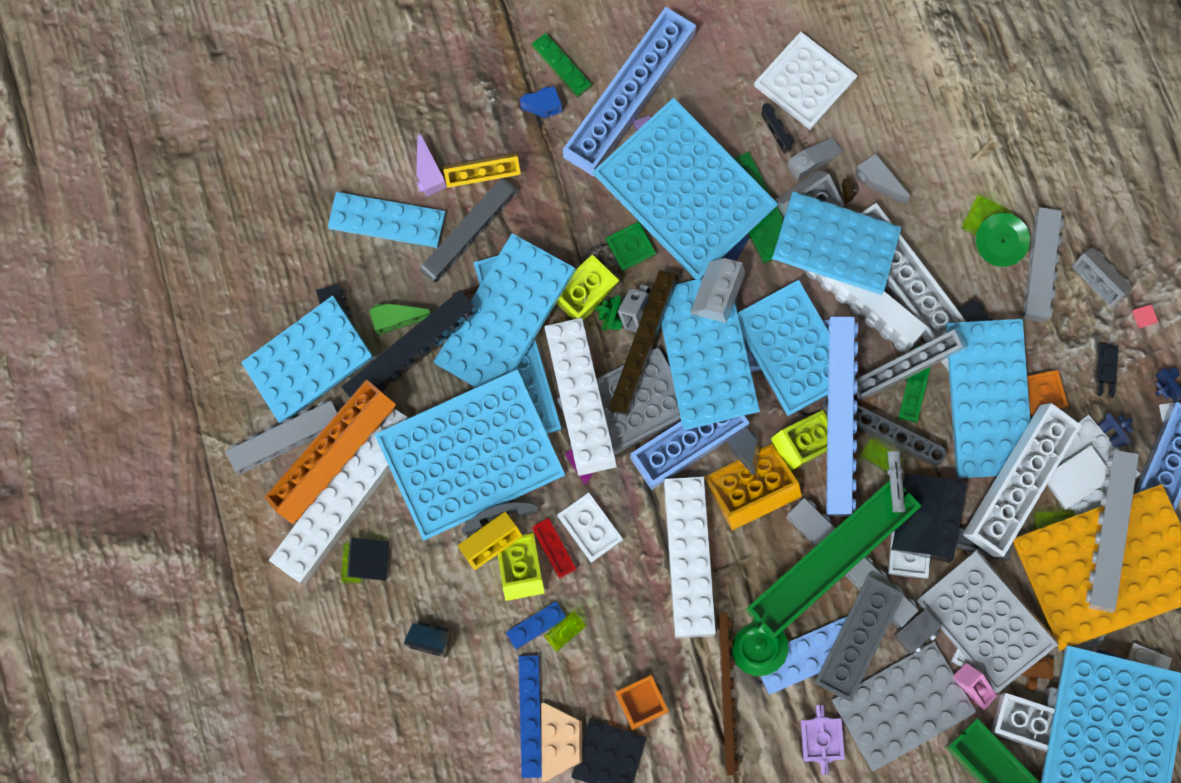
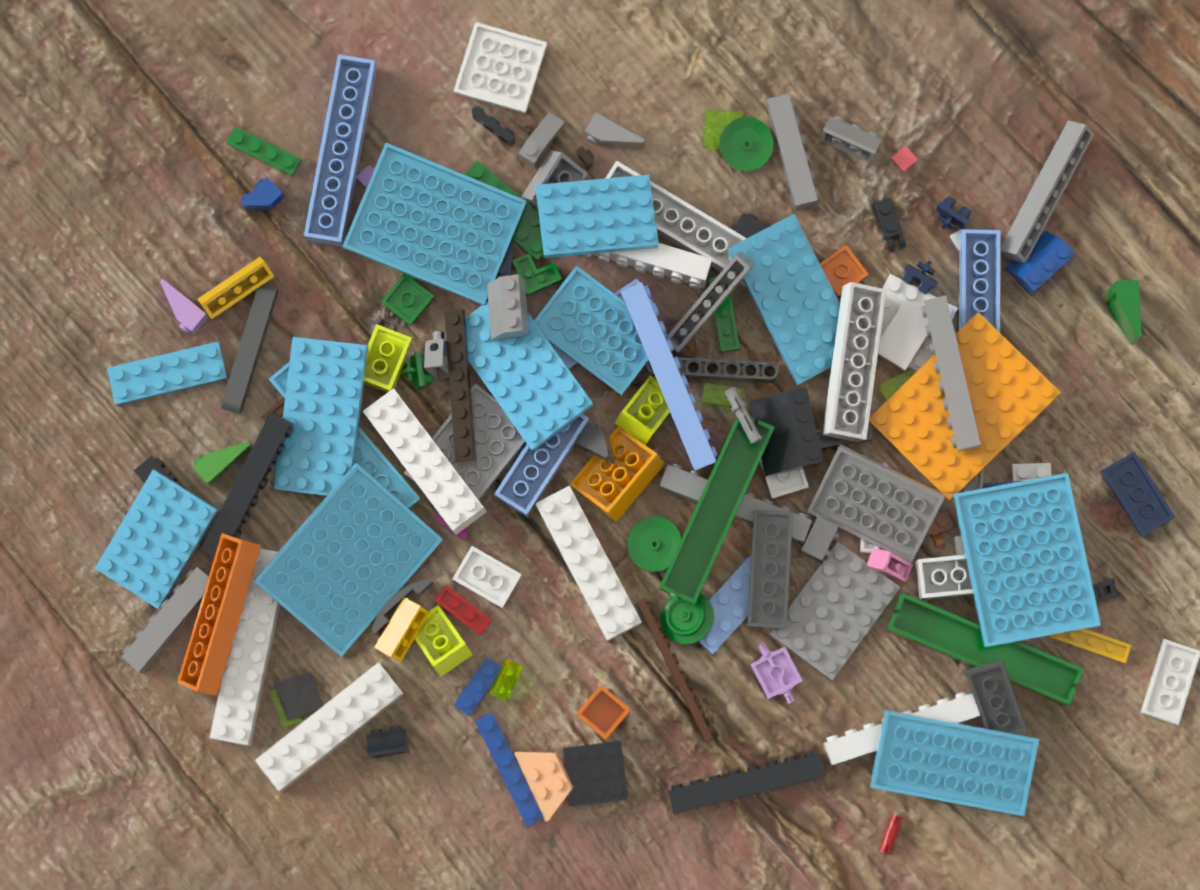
camera: 25 degrees left, 5 degrees up
none -> white brick [255,662,404,792]
none -> green plate [512,253,562,296]
none -> green piece [627,516,682,572]

